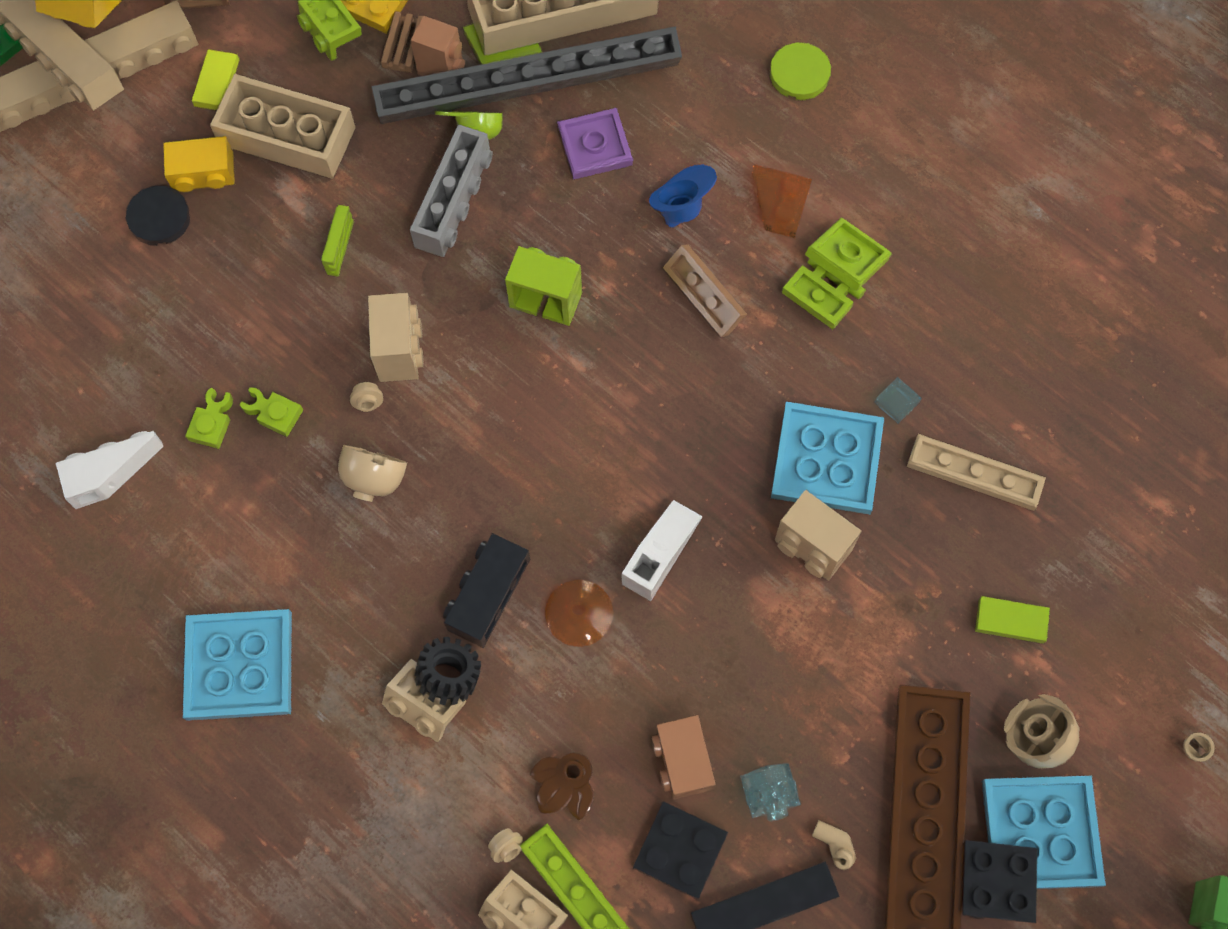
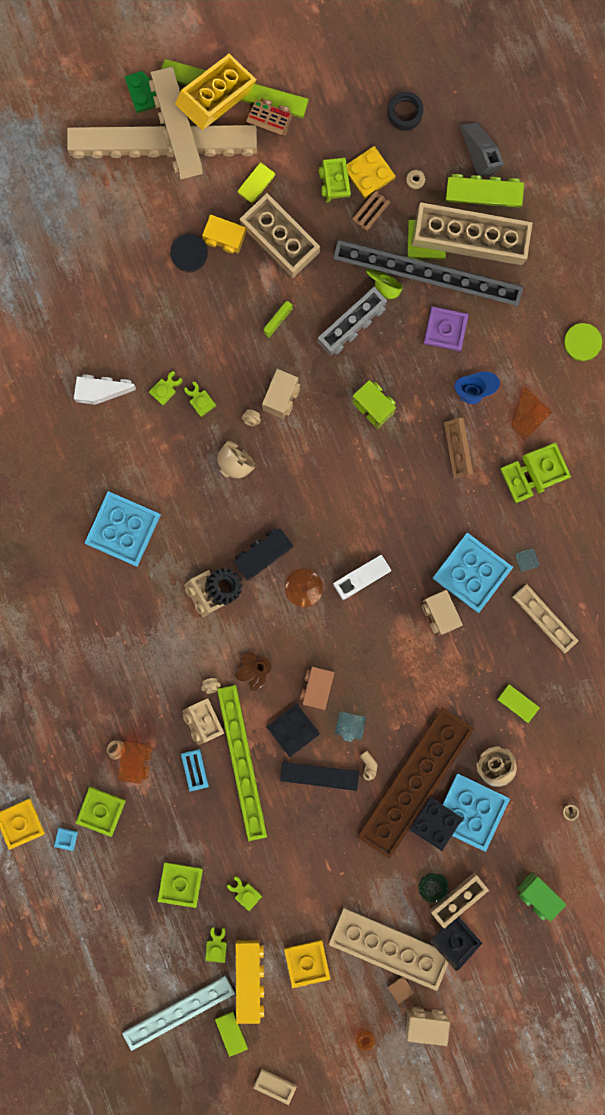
camera: 25 degrees right, 15 degrees up
nougat brick [411,16,465,76] -> none

